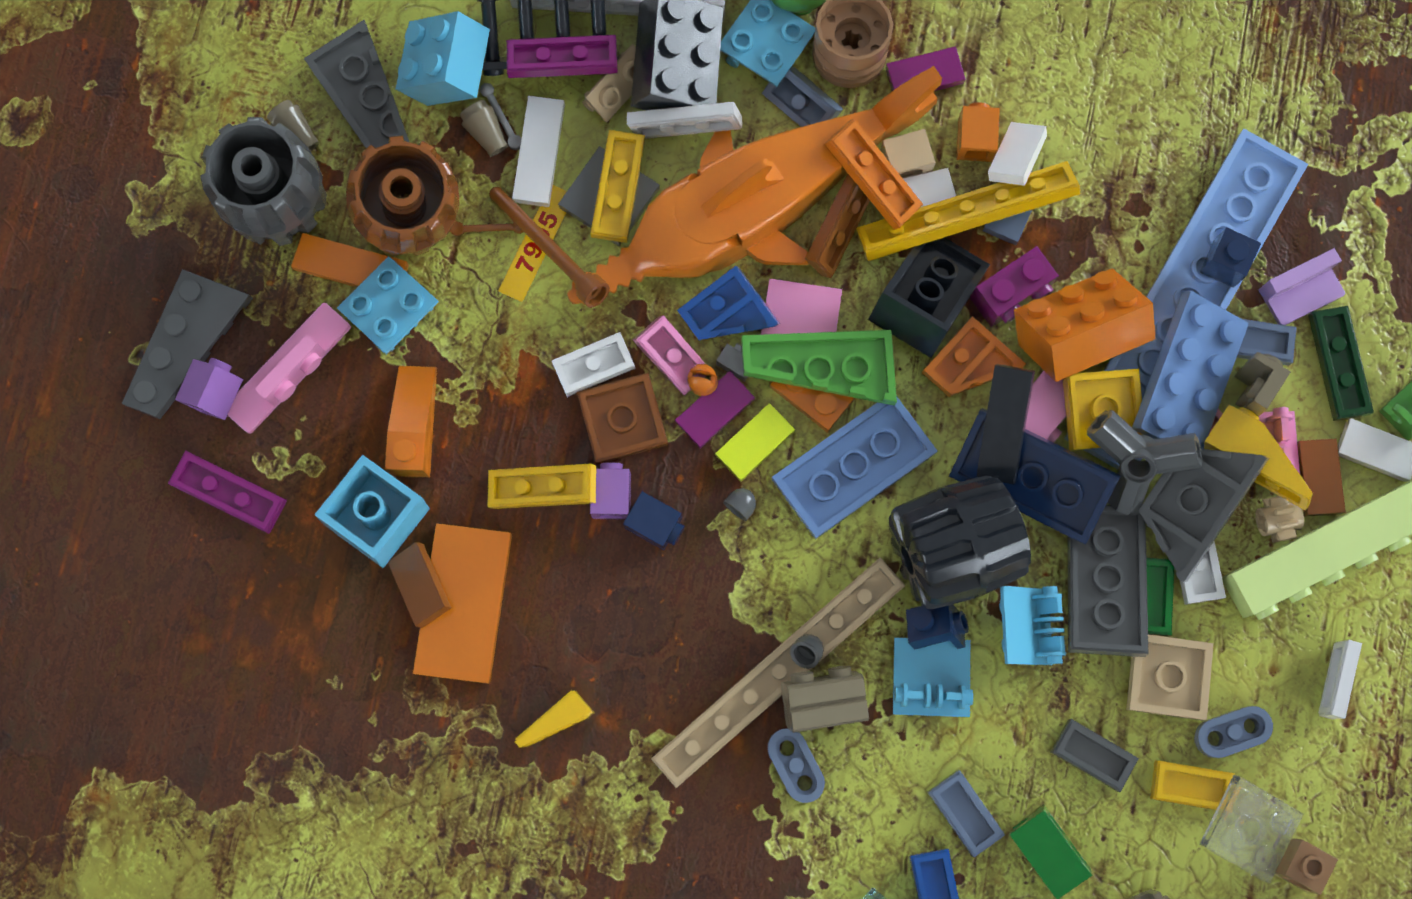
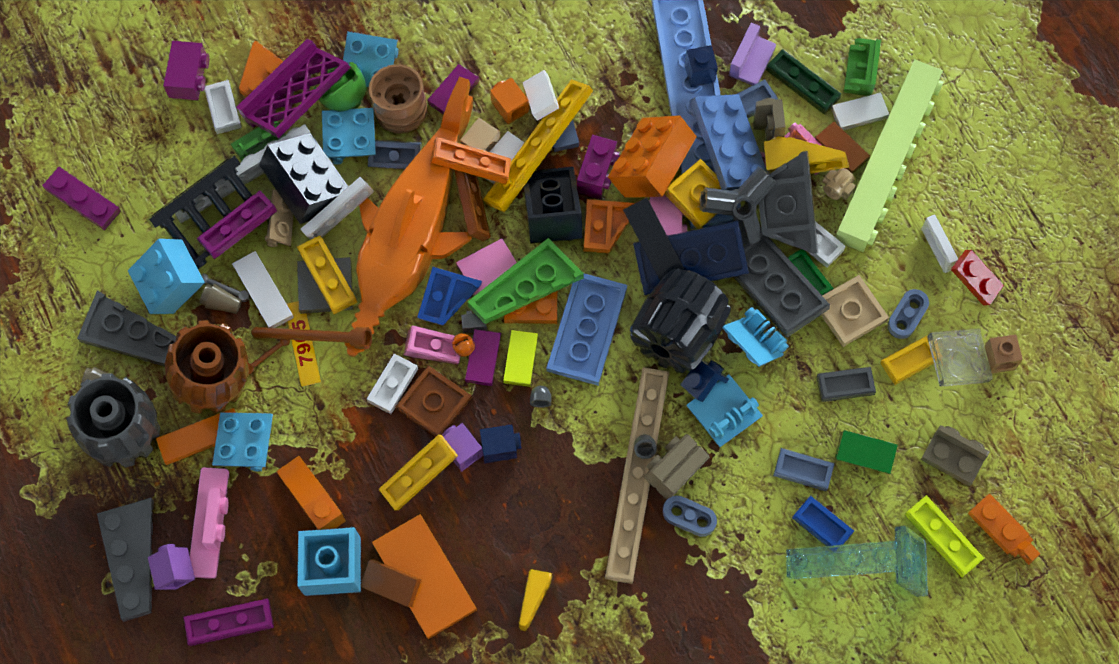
camera: 40 degrees left, 10 degrees down
none -> plate [951,250,1004,306]

